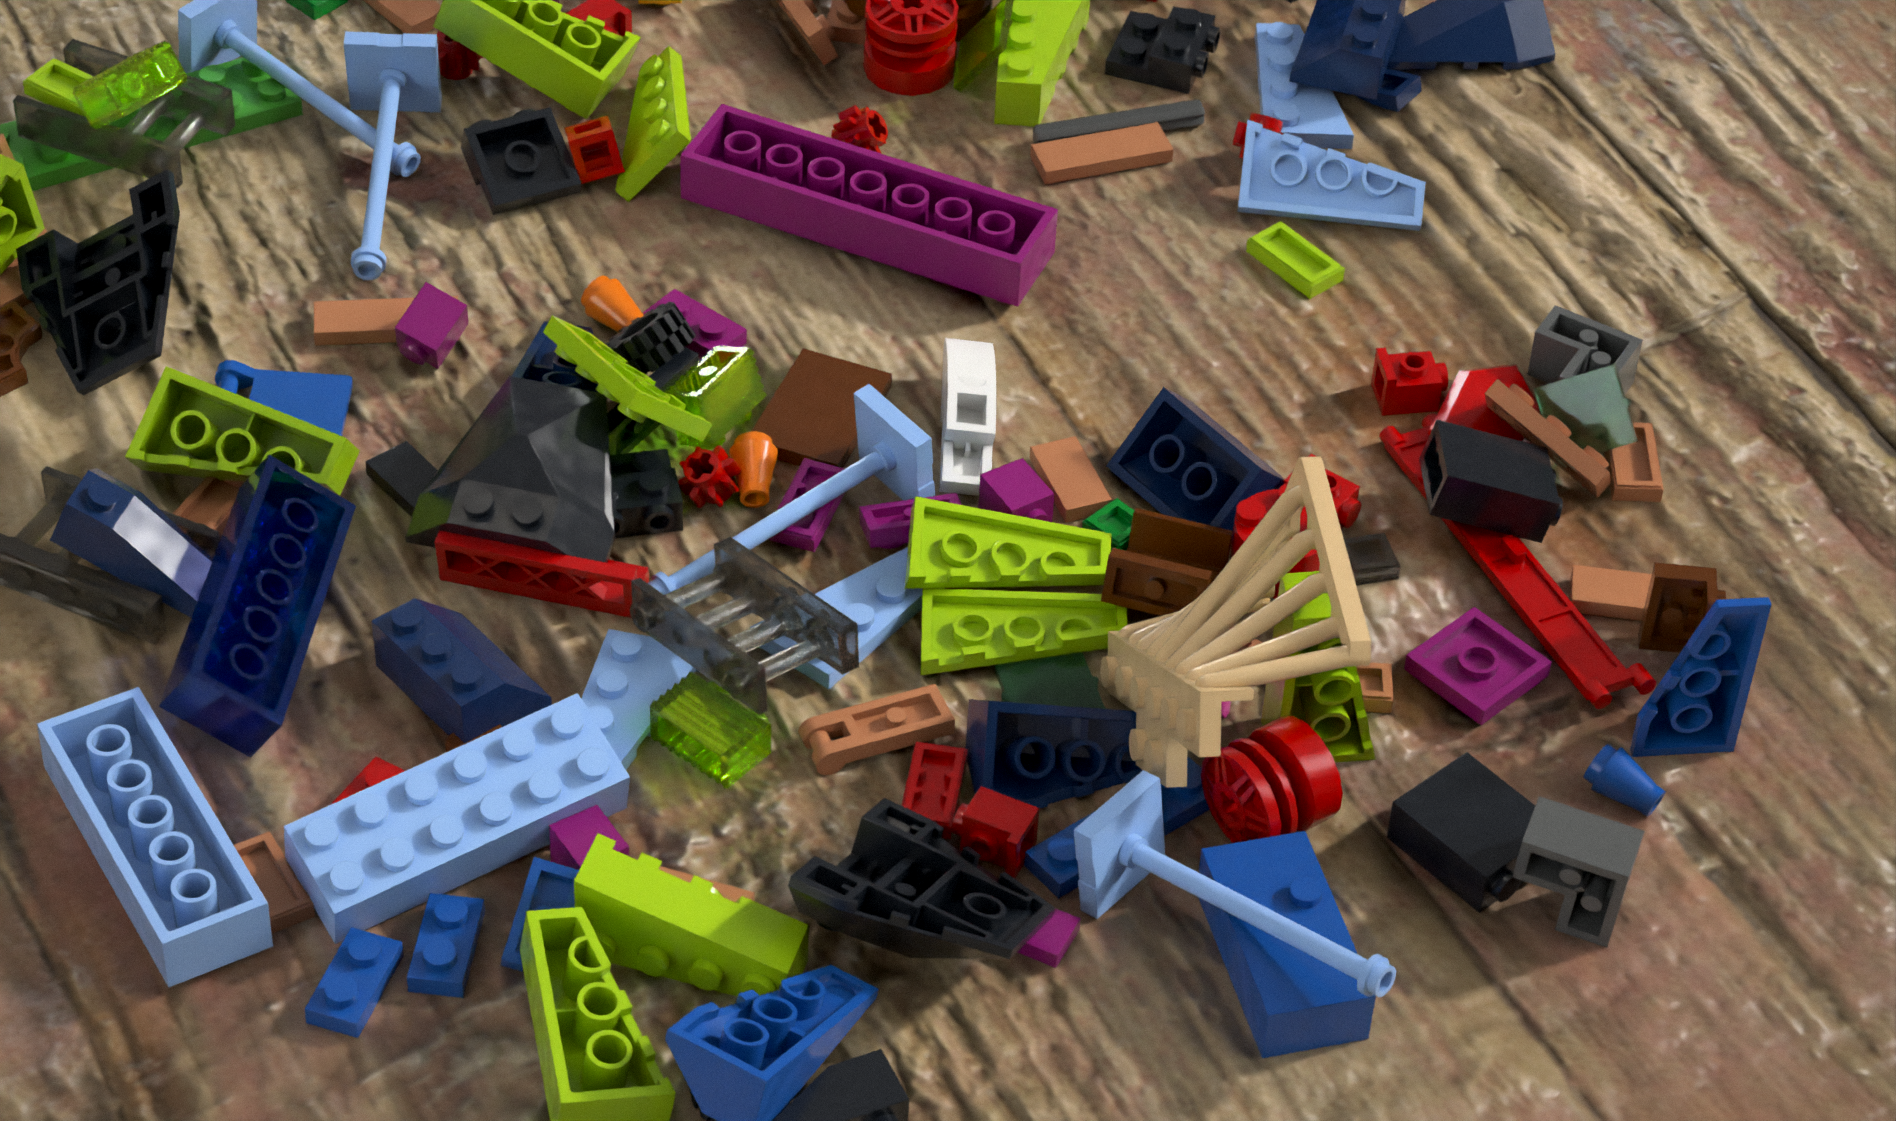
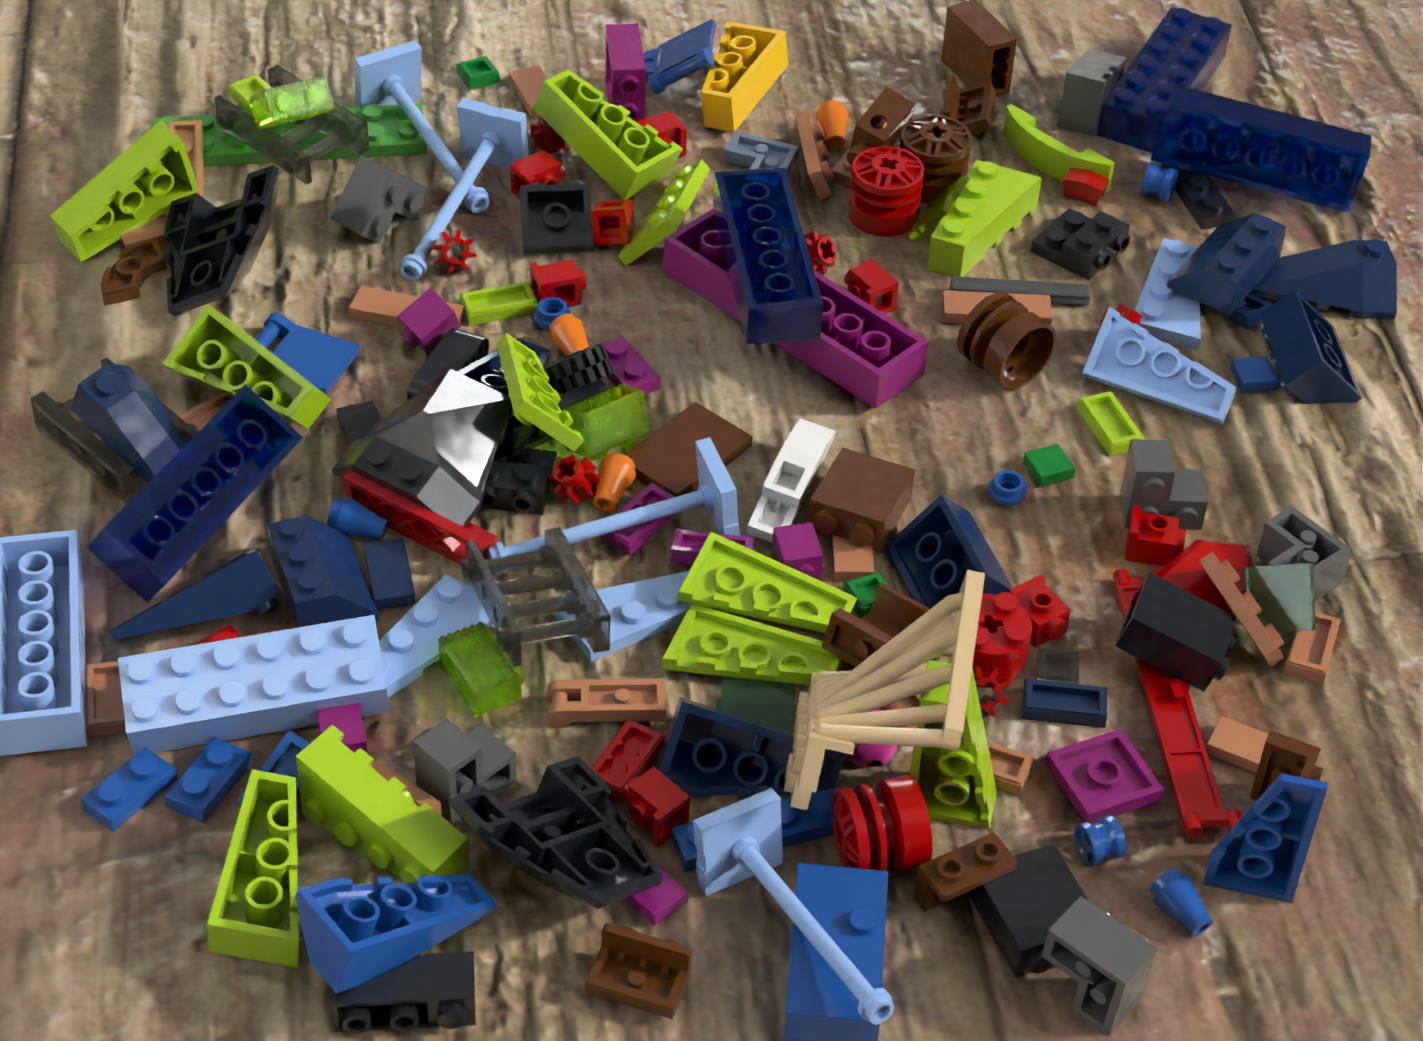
camera: 20 degrees right, 0 degrees up
none -> dark blue wedge [109,549,282,640]
none -> blue cone [327,497,389,541]
none -> dark grey brick [330,155,428,243]
none -> dark blue tile [364,538,416,609]
none -> black beam [407,328,489,401]
none -> dark grey brick [413,718,517,826]
none -> red gear [430,229,476,273]
none -> lime tile [459,281,538,326]
none -> red brick [510,150,566,199]
none -> red brick [530,259,586,307]
none -> blue plate [534,297,571,330]
none -> reddish brown bracket [585,923,692,1019]
none -> clear blue brick [713,167,823,344]
none -> sand blue plate [724,131,799,195]
none -> reddish brown brick [807,447,915,553]
none -> red brick [844,259,899,314]
none -> reddish brown bracket [915,832,1017,912]
none -> reddish brown wheel [957,292,1057,390]
none -> blue plate [988,470,1027,506]
none -> dark blue tile [1022,678,1107,728]
none -> green tile [1023,444,1076,487]
none -> blue wheel [1074,815,1126,867]
none -> dark grey brick [1119,439,1208,530]
none -> blue tile [1230,356,1278,392]
none -> dark blue slope [1259,289,1362,404]

